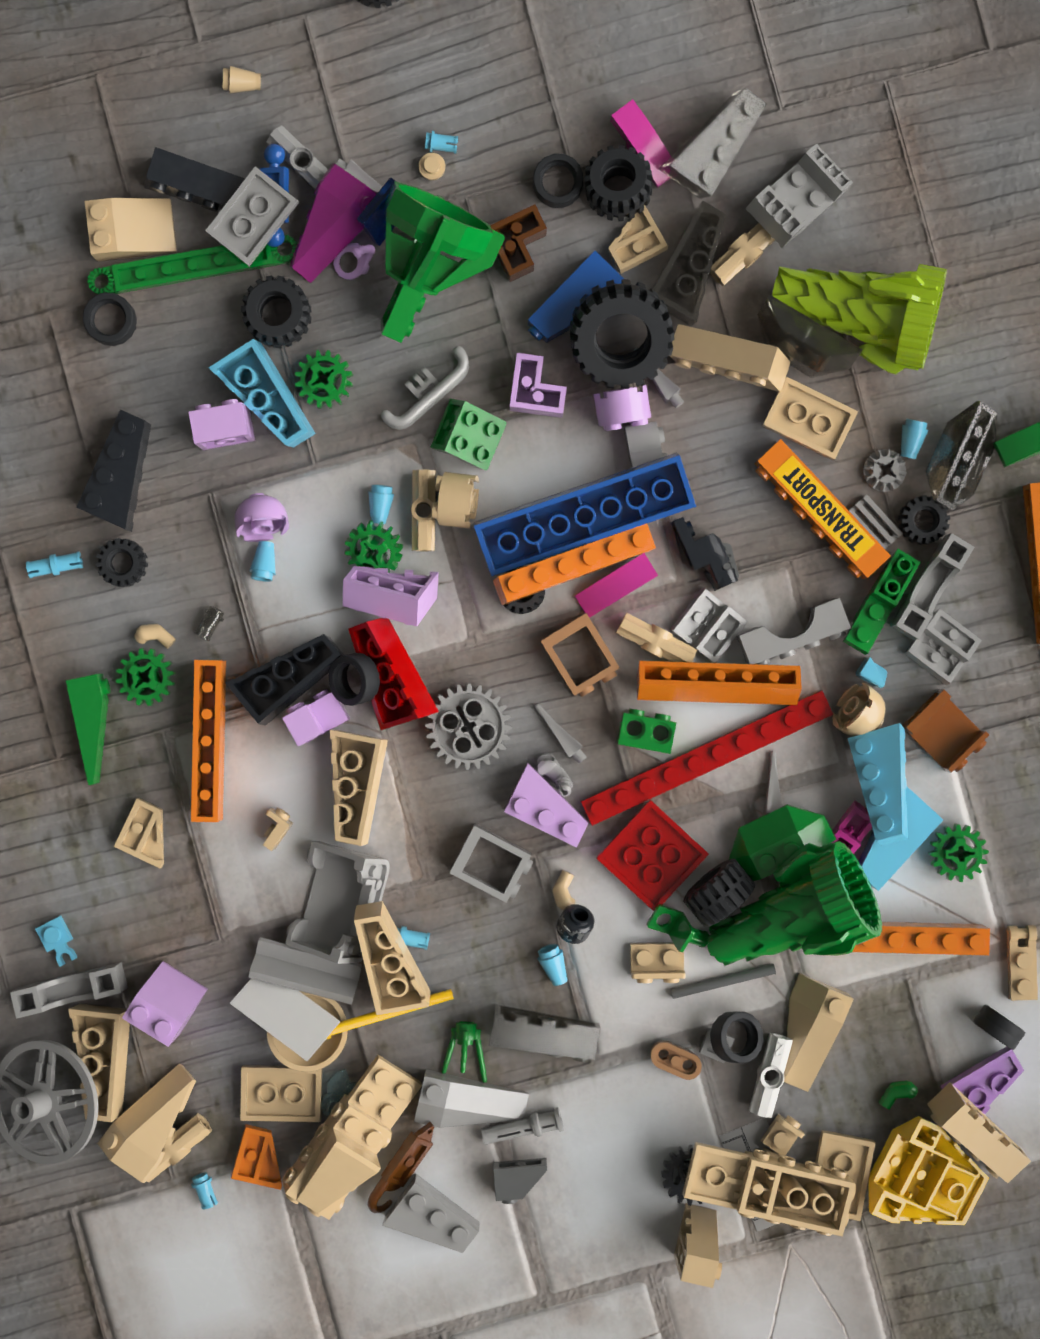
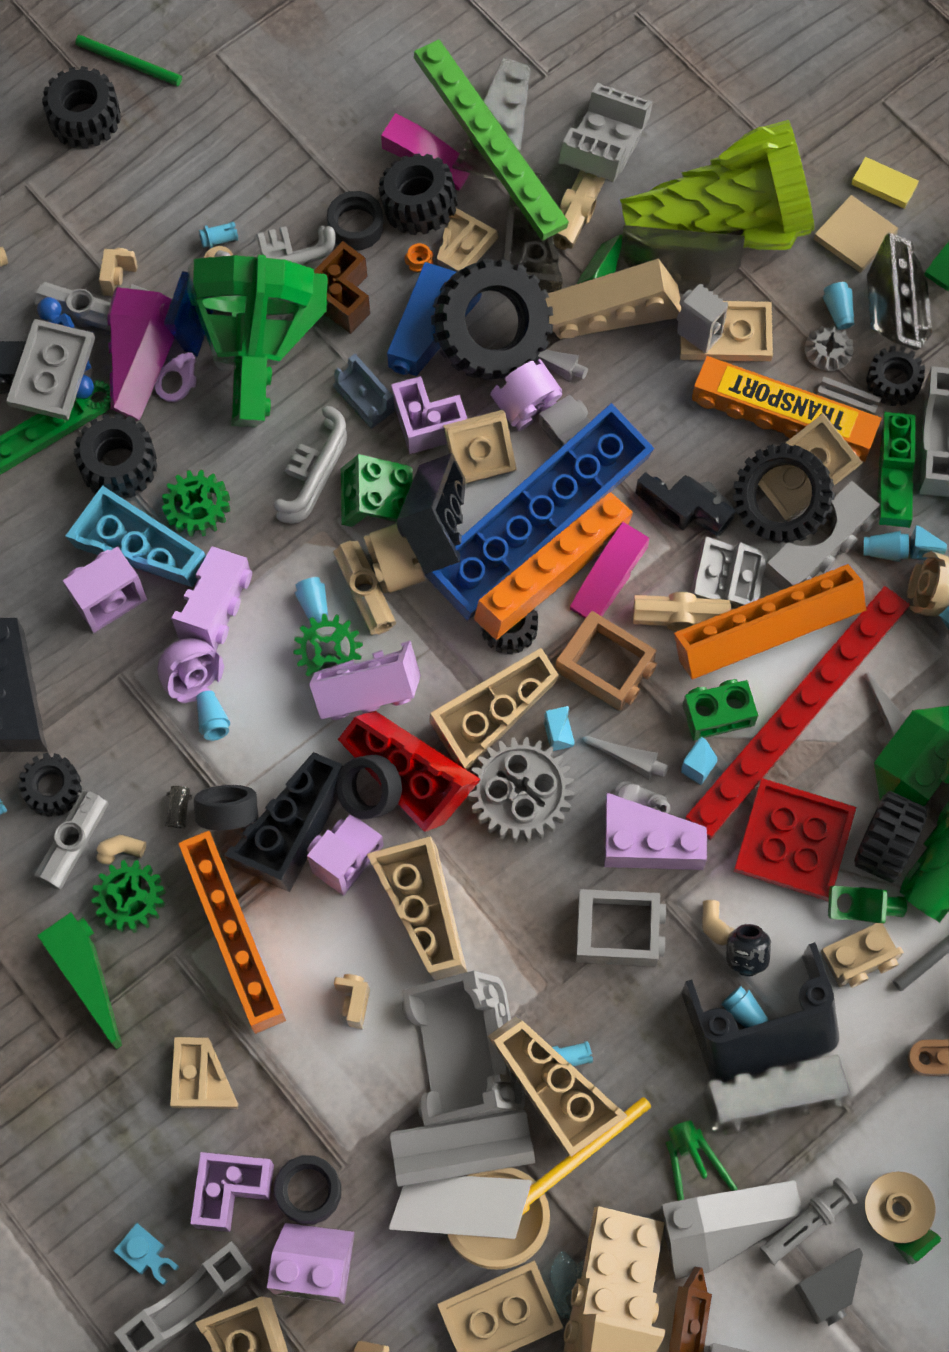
camera: 20 degrees left, 20 degrees down
none -> light grey piece [34,790,109,890]
none -> tan bracket [99,248,138,296]
none -> lavender wedge [171,546,252,651]
none -> lavender brick [190,1152,274,1232]
none -> black tyre [194,785,258,831]
none -> light grey piece [215,225,335,264]
none -> black tyre [274,1155,341,1225]
none -> sand blue hinge [333,354,395,429]
none -> black wedge [397,453,466,574]
none -> orange plate [404,243,434,272]
none -> bright green plate [413,39,569,241]
none -> tan wedge [429,648,558,771]
none -> tan tile [443,410,517,484]
none -> medium azure slope [544,706,575,751]
none -> green slope [577,234,624,284]
none -> light grey brick [677,284,728,353]
none -> medium azure slope [681,737,718,785]
none -> black windscreen [681,942,840,1085]
none -> black tyre [733,443,835,544]
none -> tan plate [758,413,863,522]
none -> tan tile [814,195,898,273]
none -> light yellow tile [851,157,919,209]
none -> medium azure cone [864,531,909,562]
none -> tan dish [865,1171,936,1243]
none -> green slope [893,1229,942,1264]

